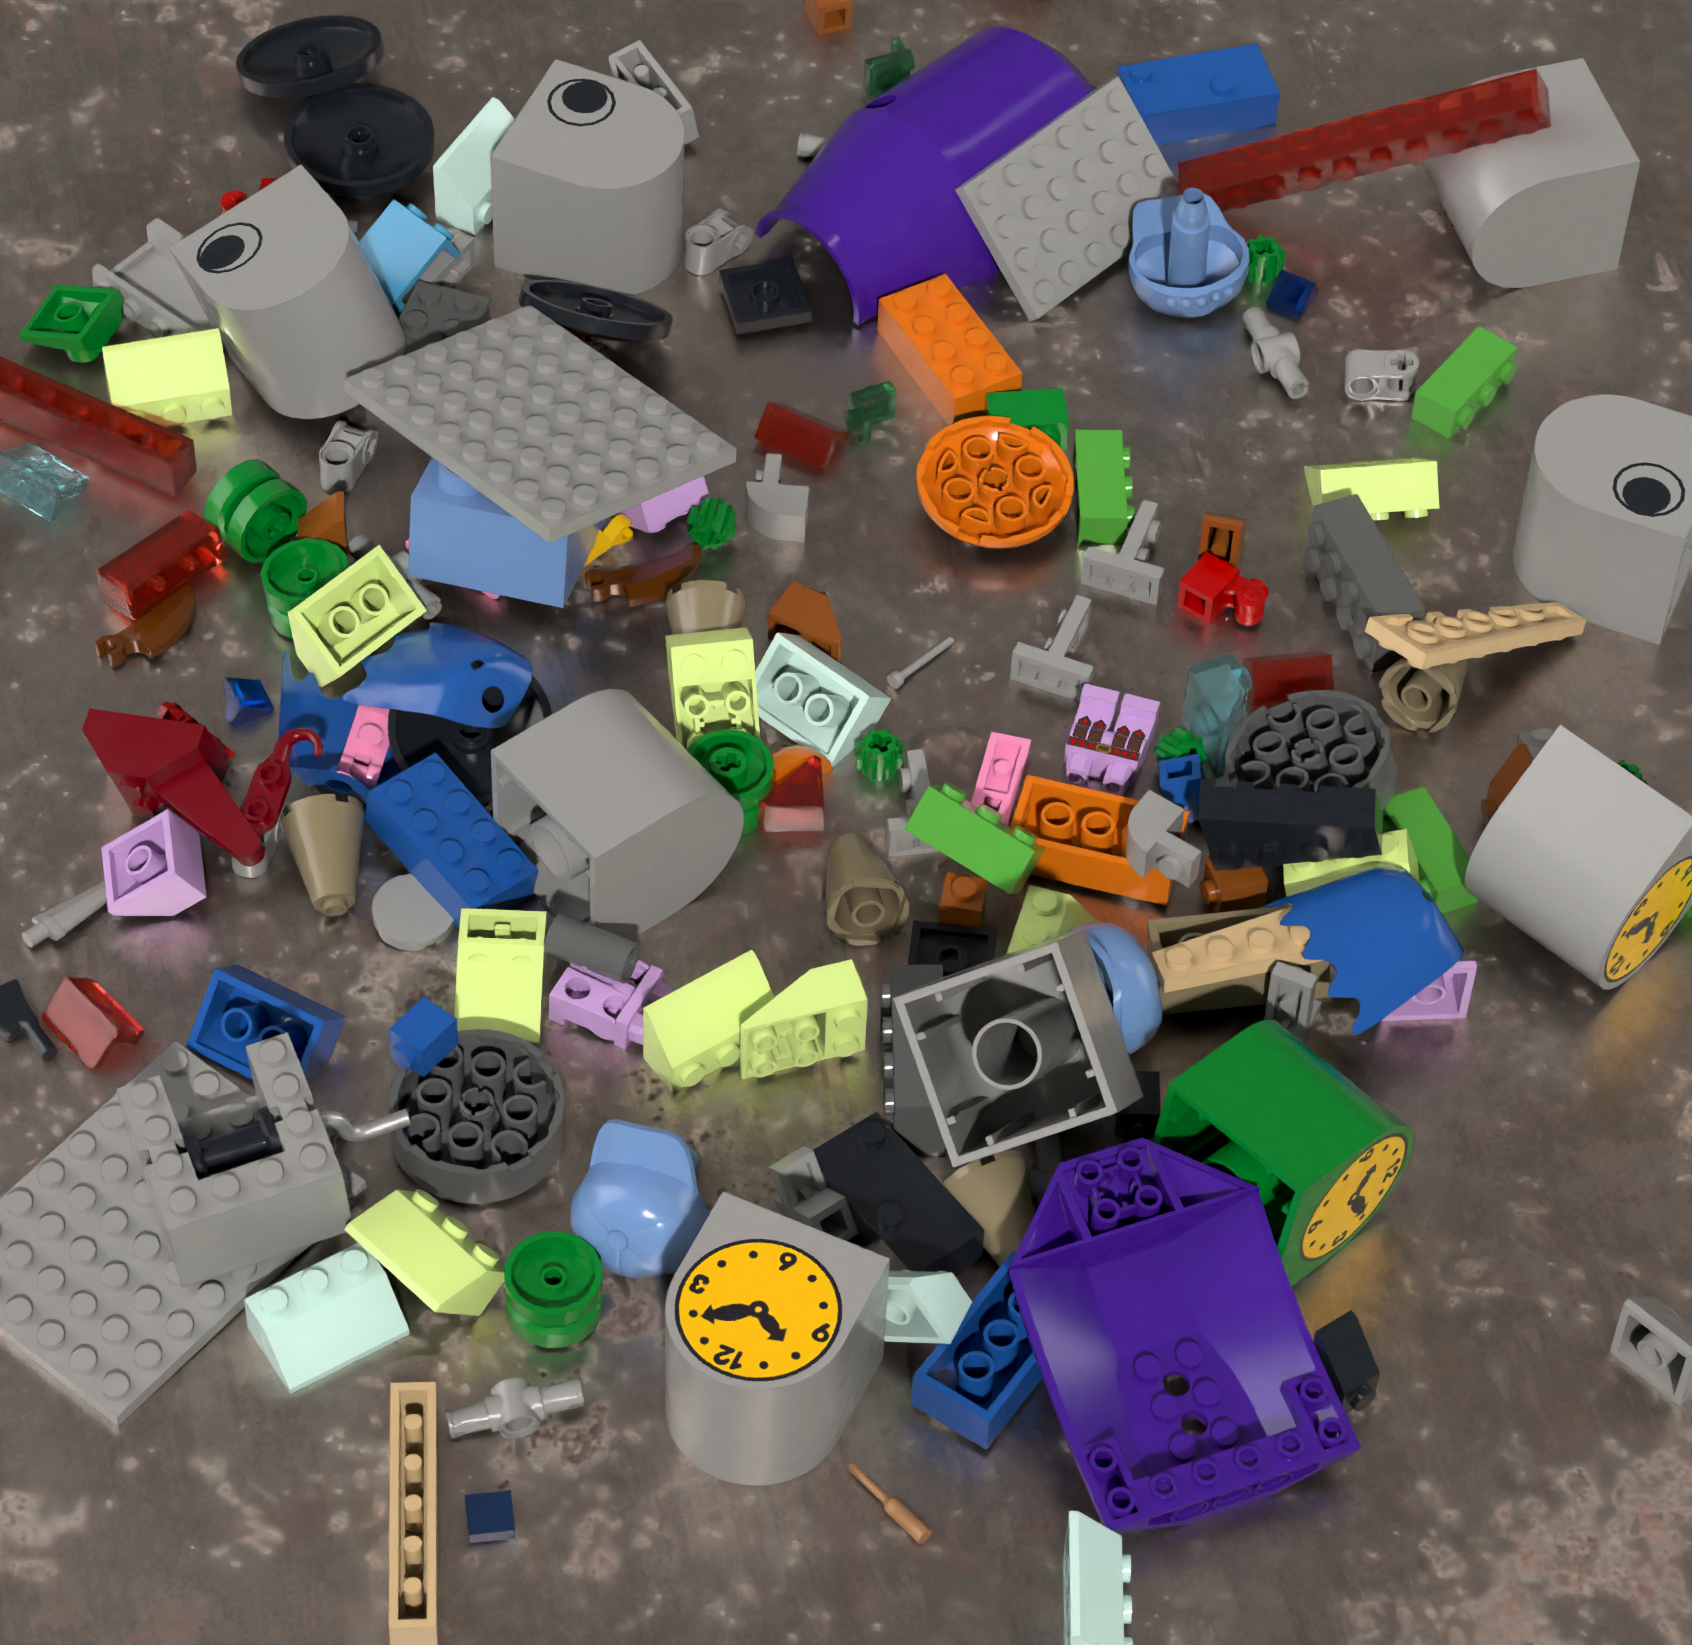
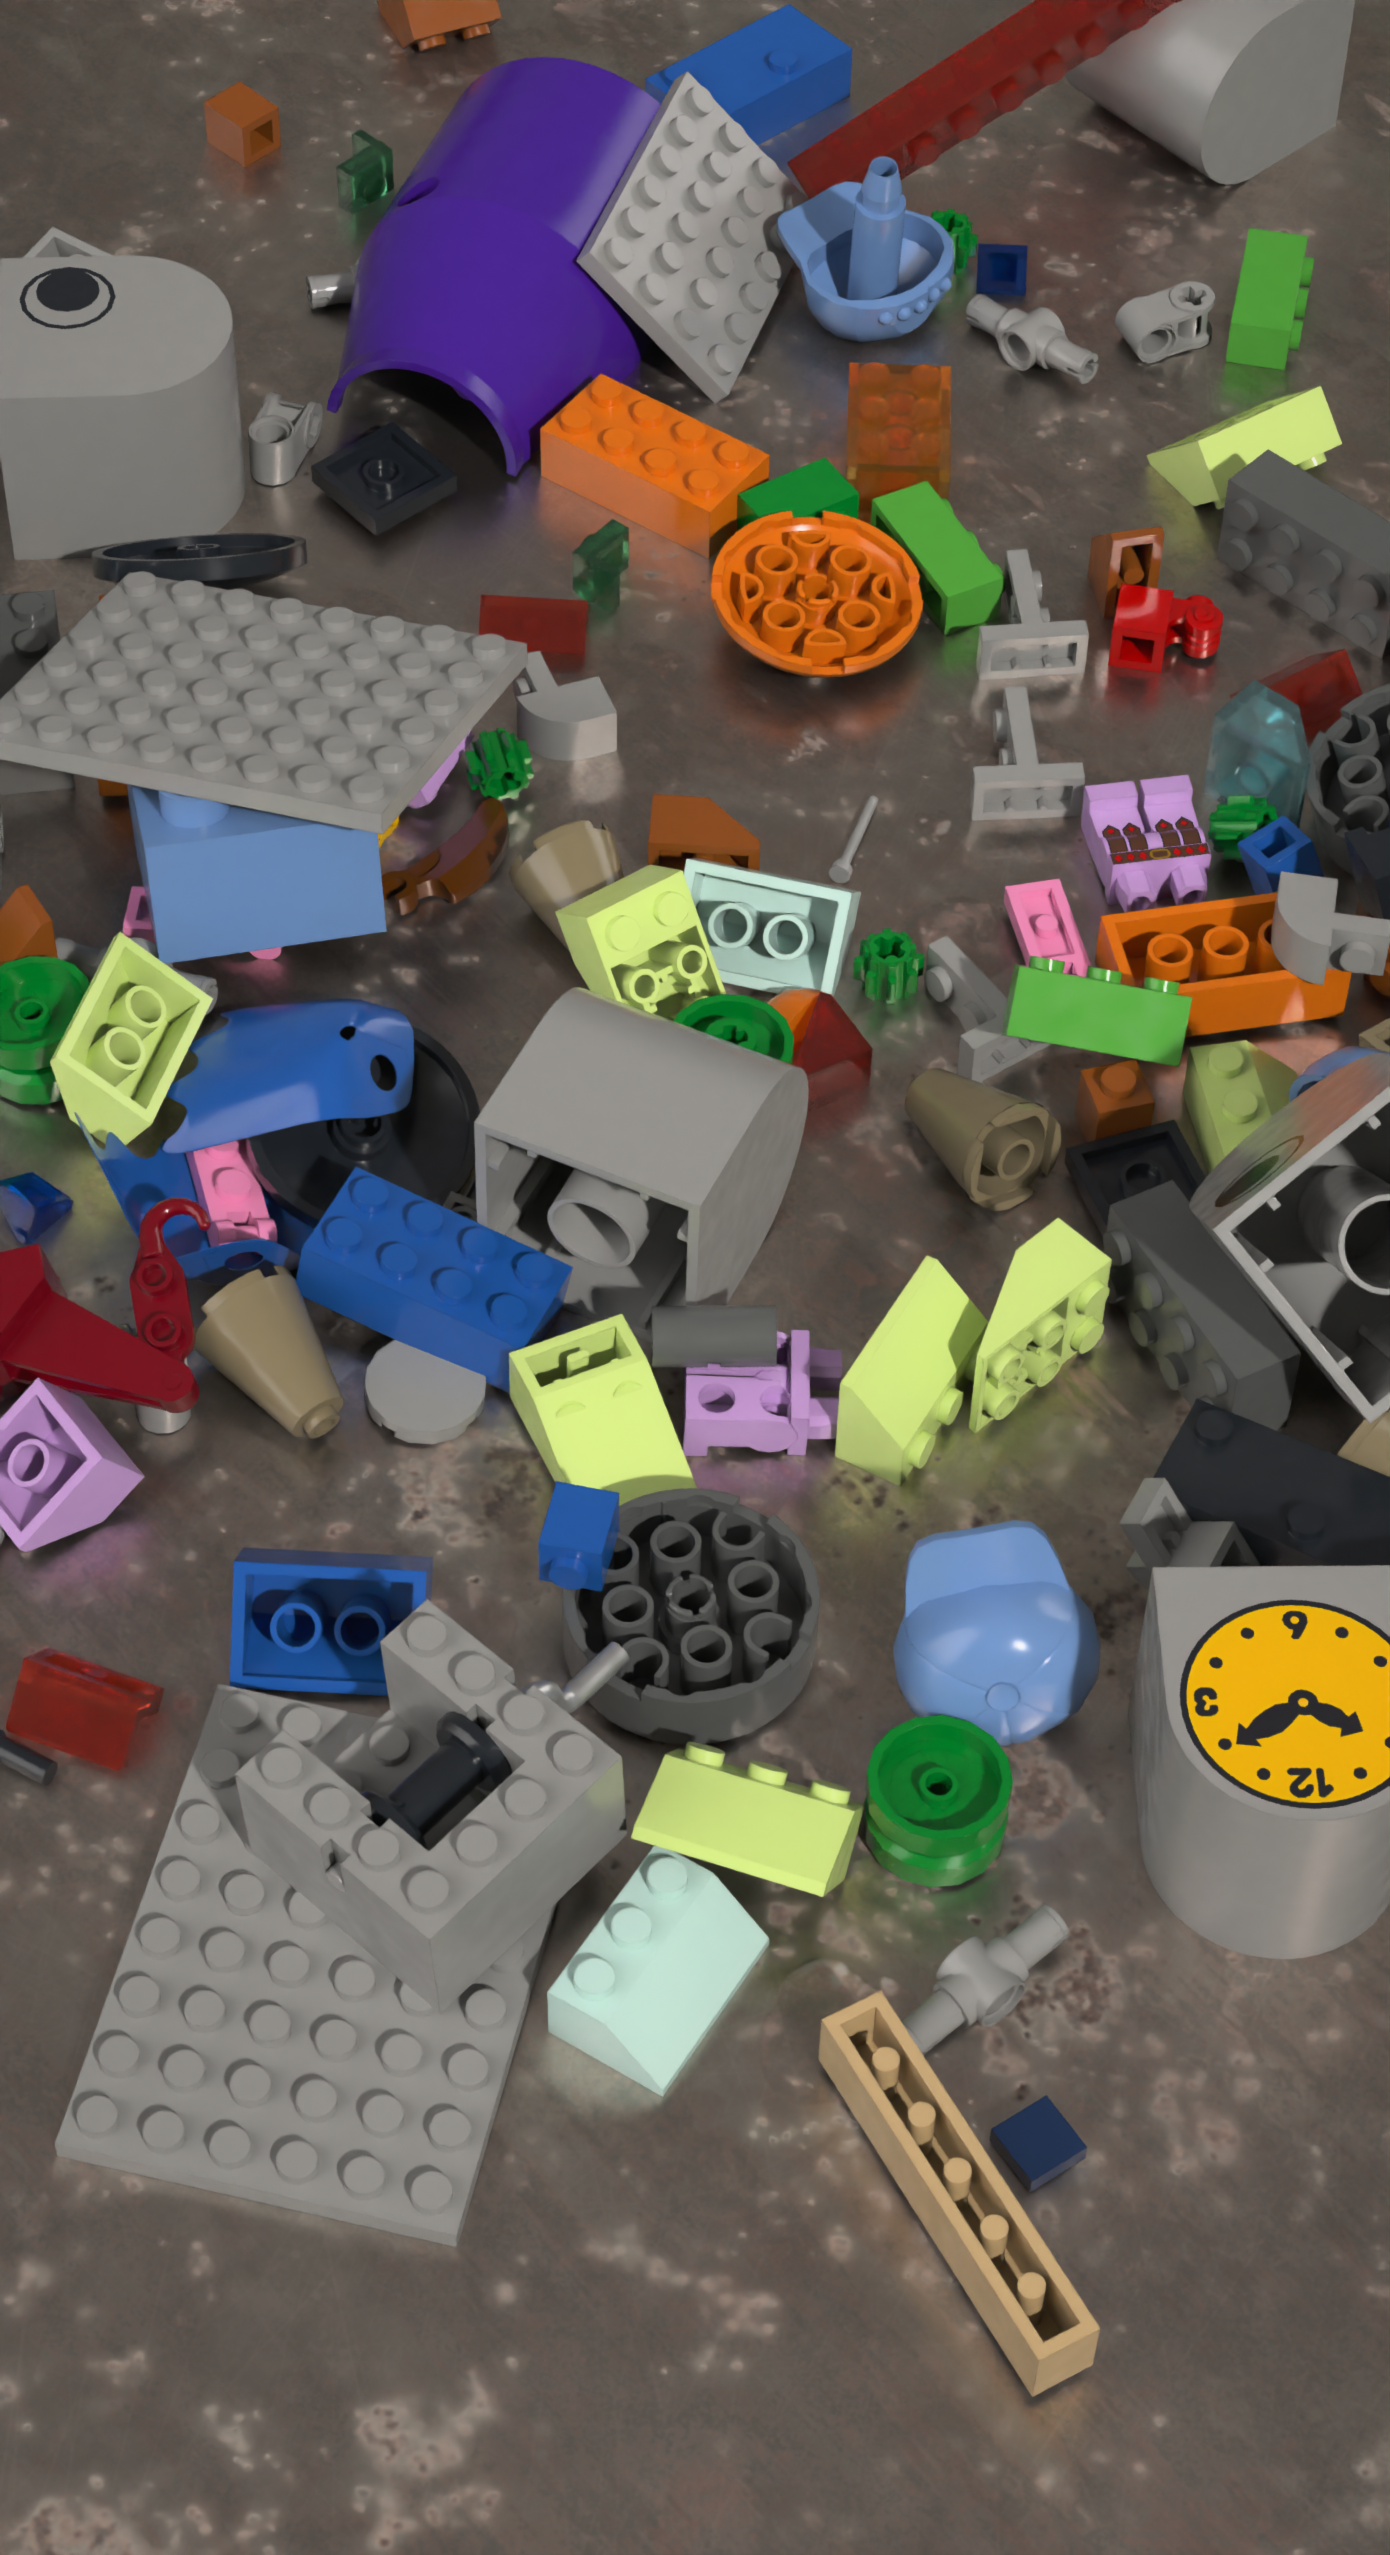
camera: 25 degrees left, 0 degrees up
none -> clear orange brick [845,362,952,514]

